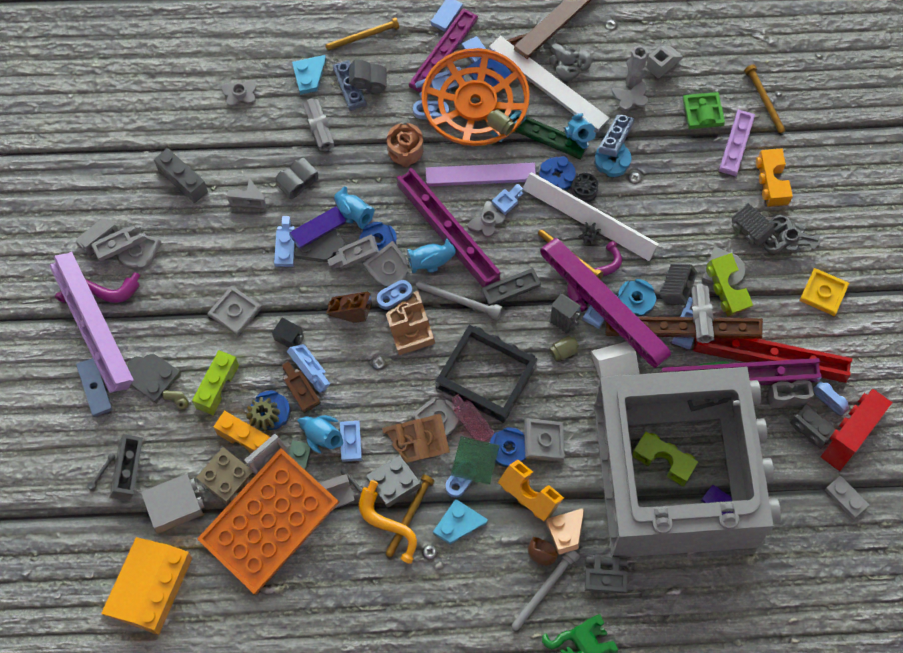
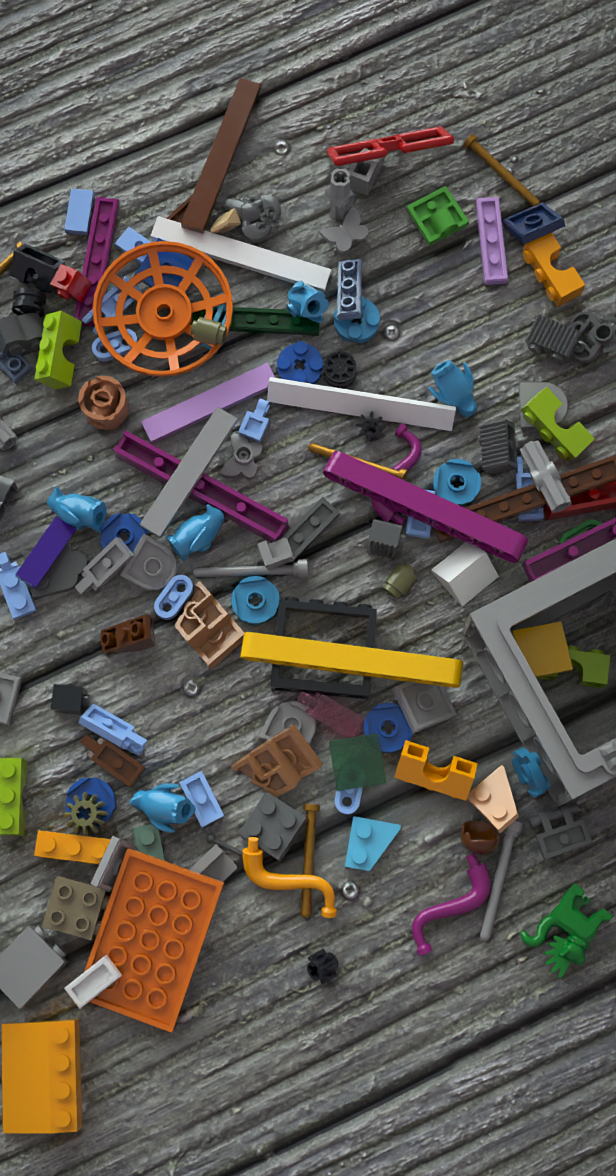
camera: 20 degrees left, 10 degrees up
none -> black brick [10,244,66,293]
none -> black wheel [12,288,46,318]
none -> lime arch [34,311,82,390]
none -> red brick [50,264,92,303]
none -> white tile [64,954,122,1009]
none -> light grey tile [140,407,238,538]
none -> tan slope [210,208,241,233]
none -> dark azure plate [231,576,280,625]
none -> yellow beam [240,632,464,688]
none -> light grey panel [257,538,295,570]
none -> black gear [307,949,339,984]
none -> red bar [327,126,454,166]
none -> magenta animal [412,853,491,956]
none -> dark azure animal [428,360,478,417]
none -> dark blue tile [503,202,565,244]
none -> yellow tile [512,621,573,678]
none -> dark azure plate [512,747,551,798]

